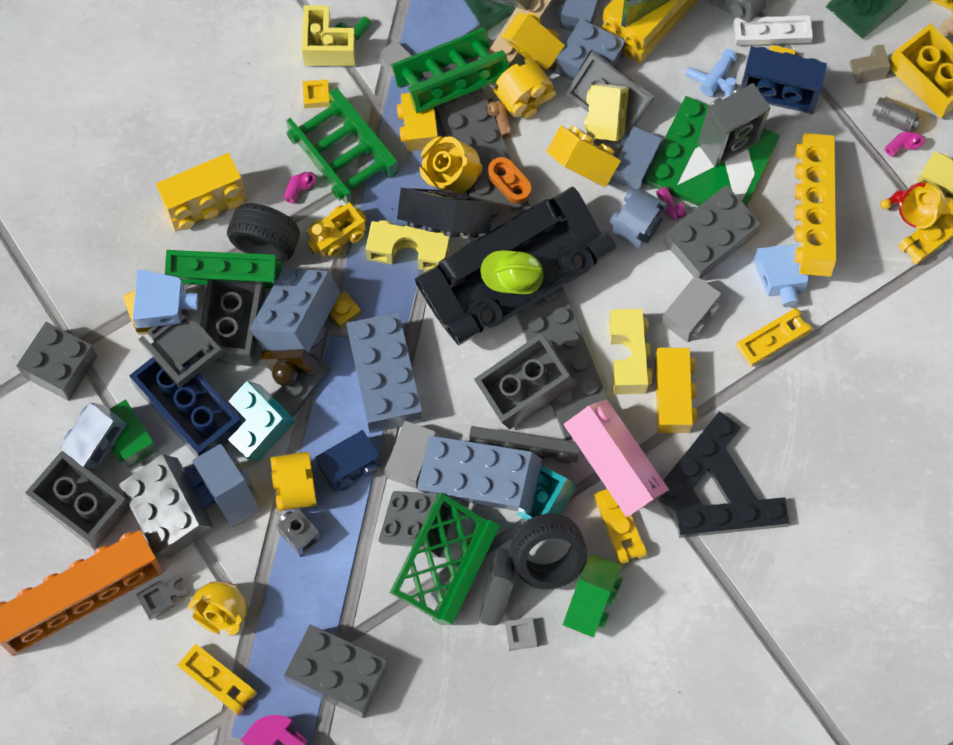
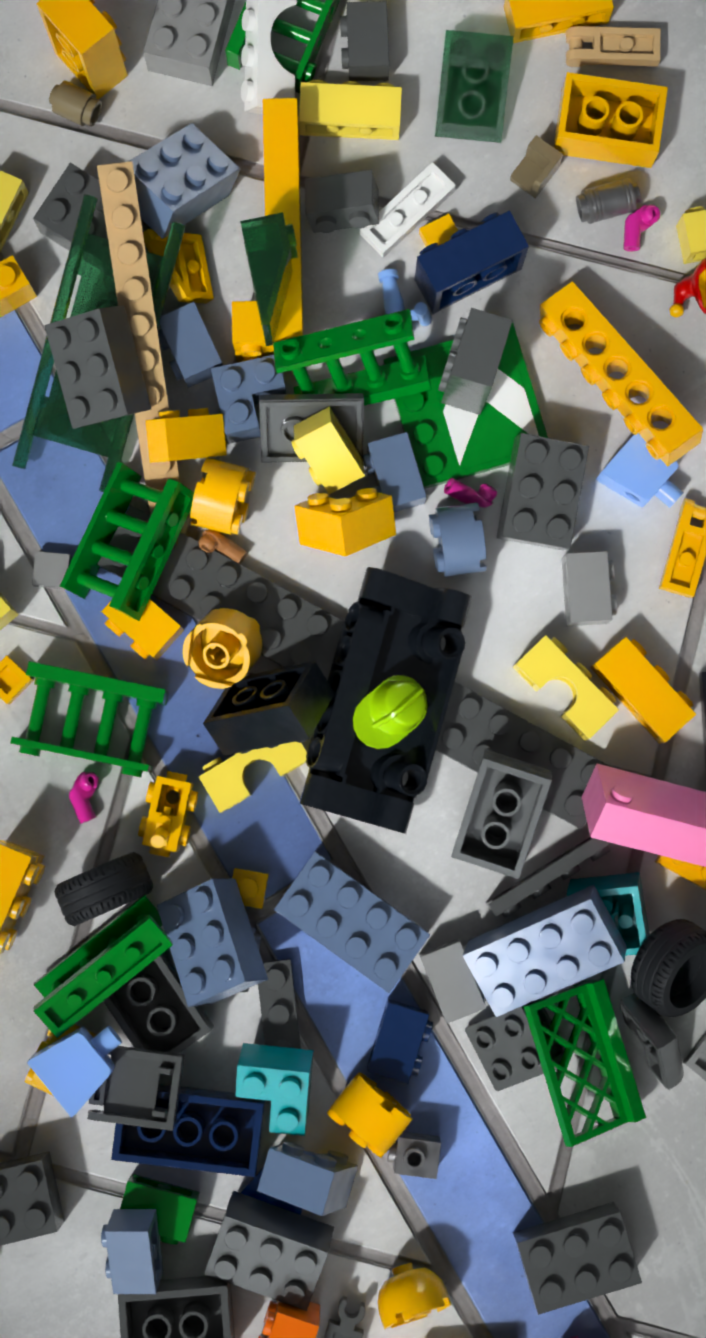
camera: 45 degrees left, 15 degrees up
dark brown tile [259,349,319,386] -> none
orange plate [488,157,531,204] -> none
none -> green fence [273,309,432,406]

